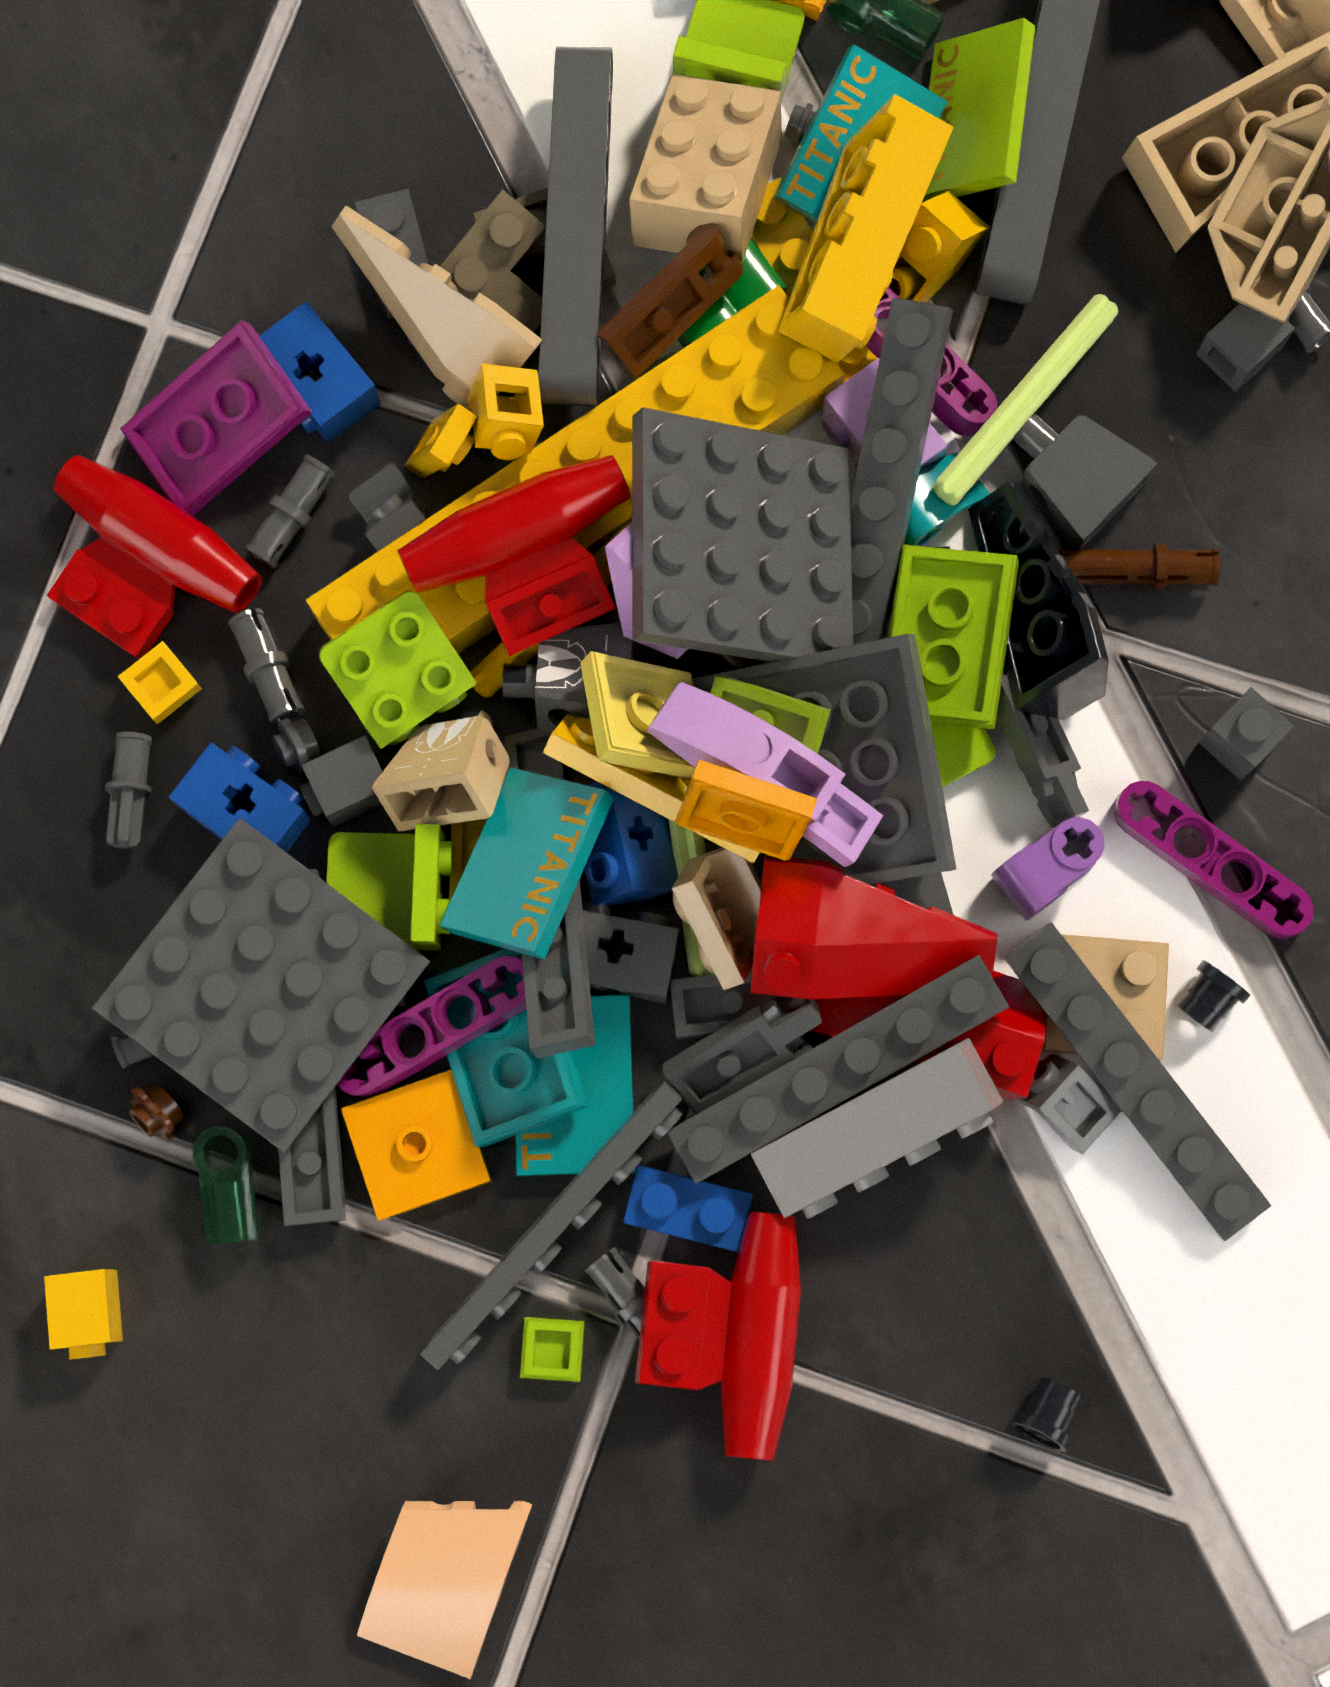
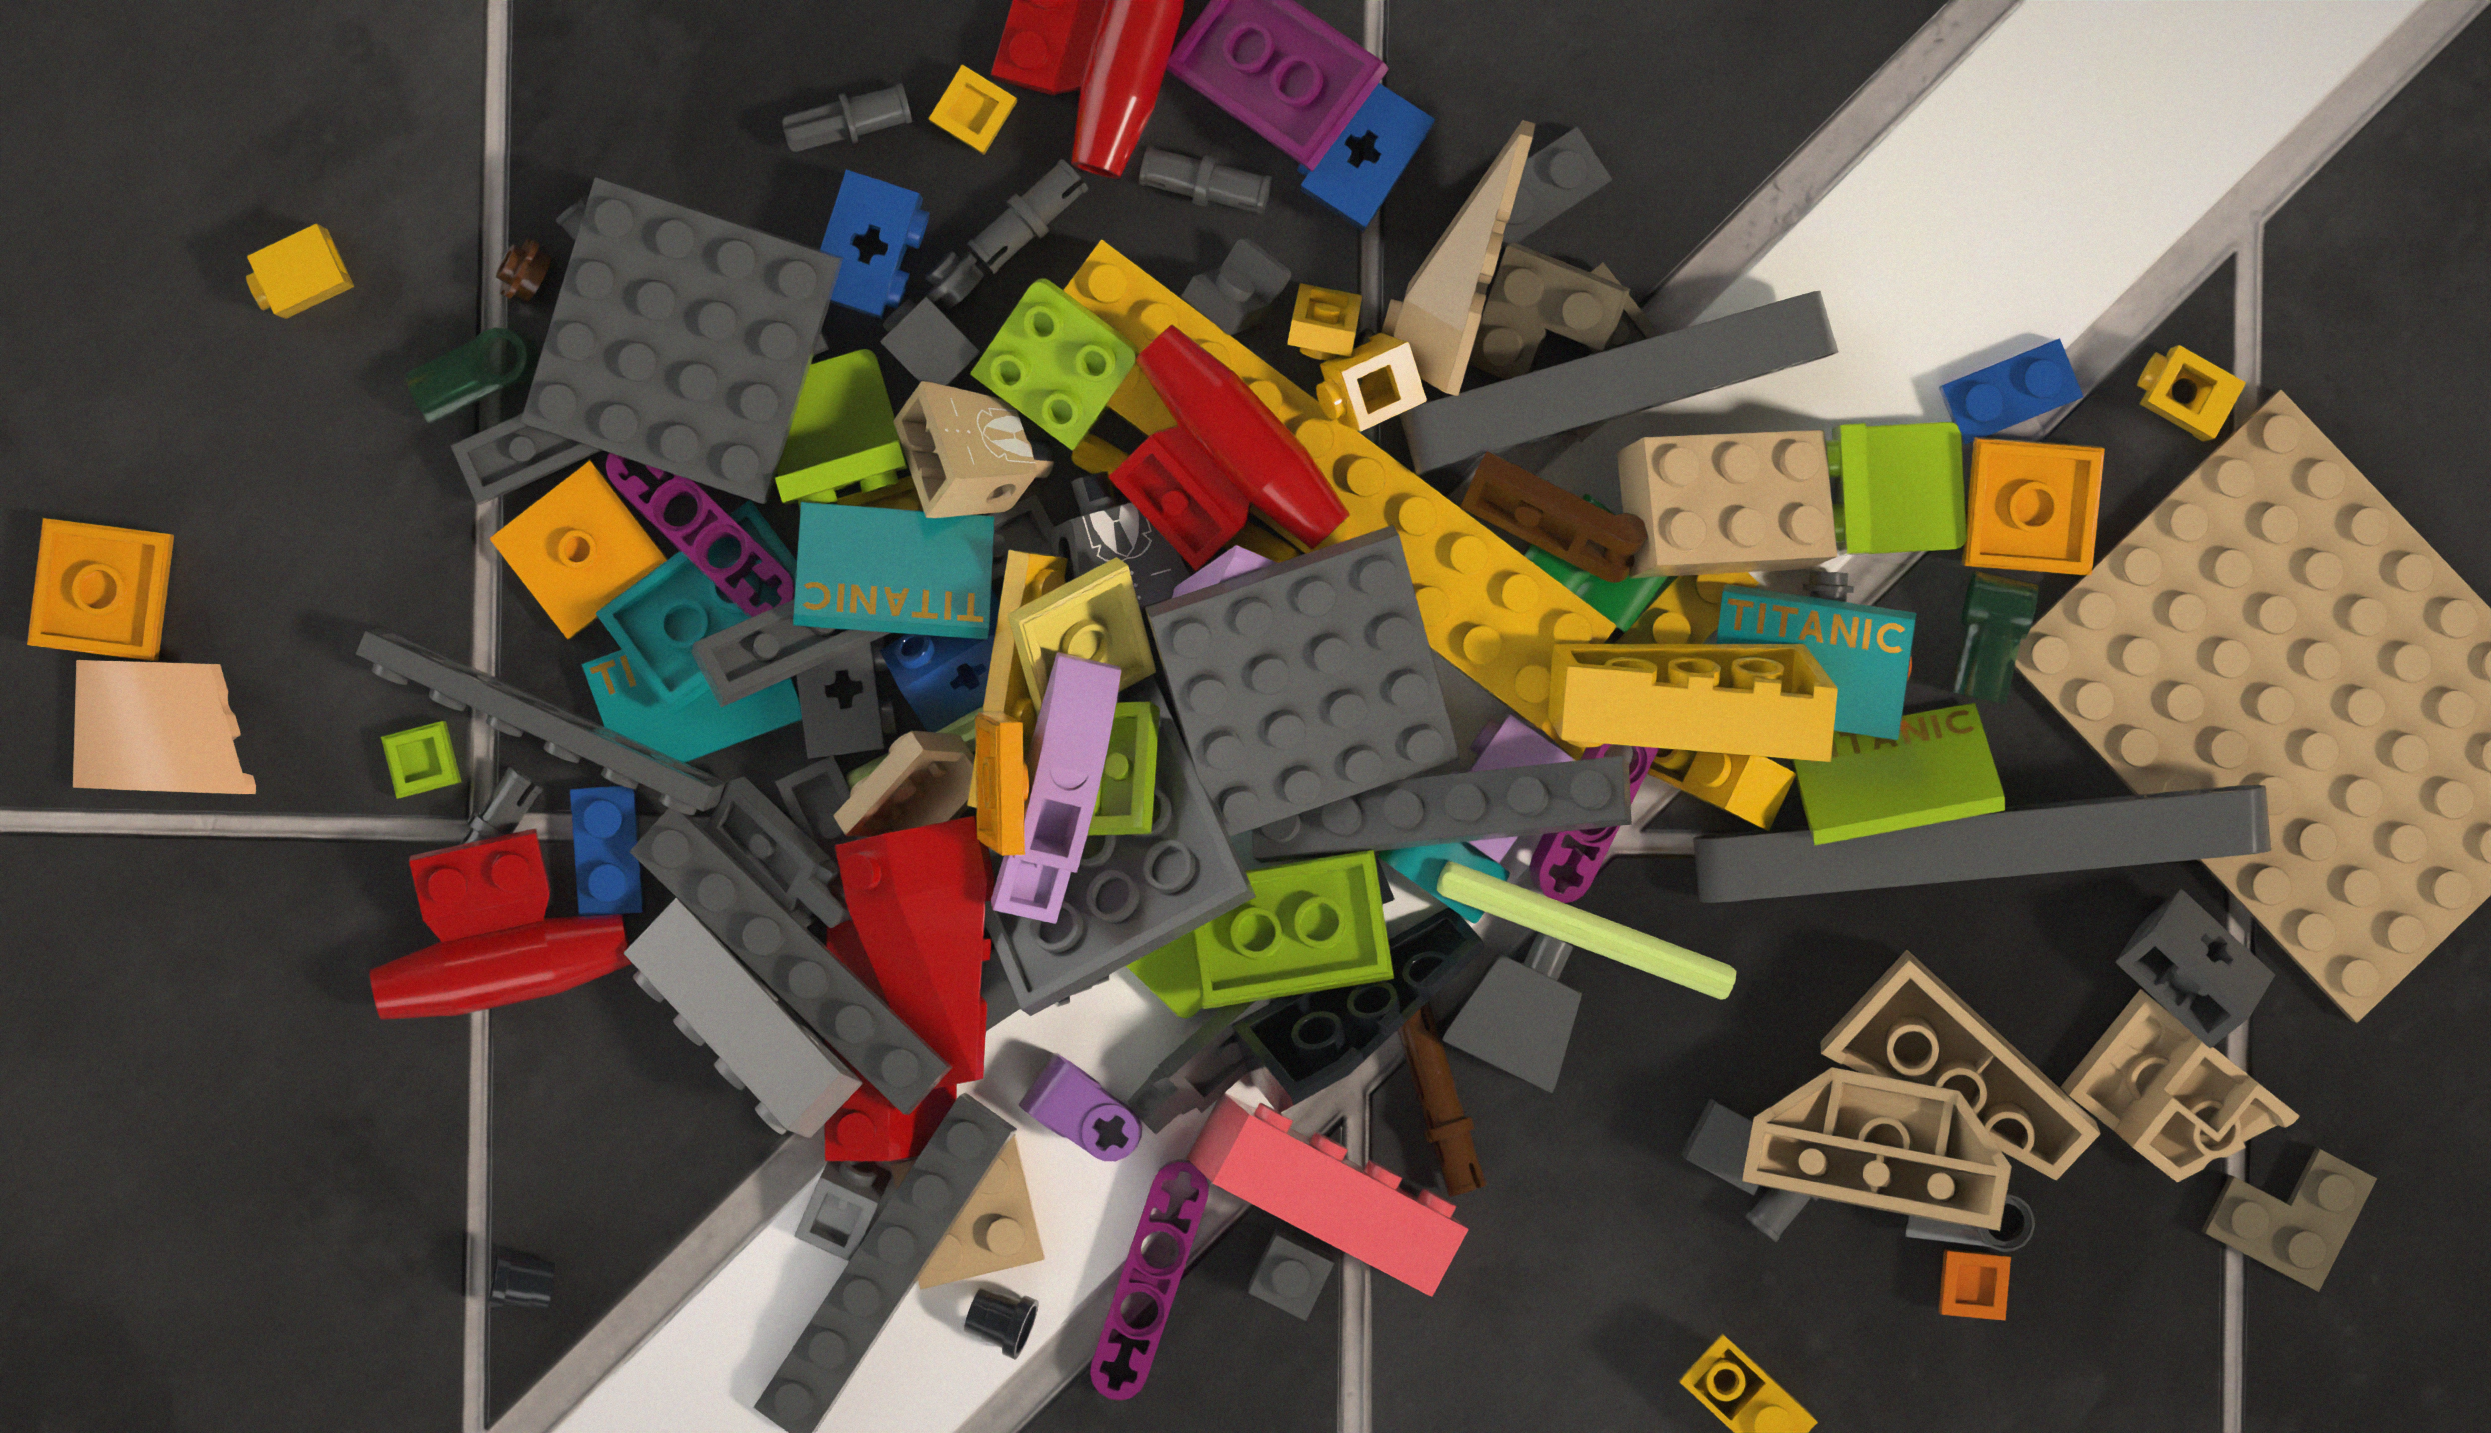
camera: 70 degrees right, 10 degrees up
none -> light orange plate [27,518,174,661]
none -> coral wedge [1186,1093,1469,1297]

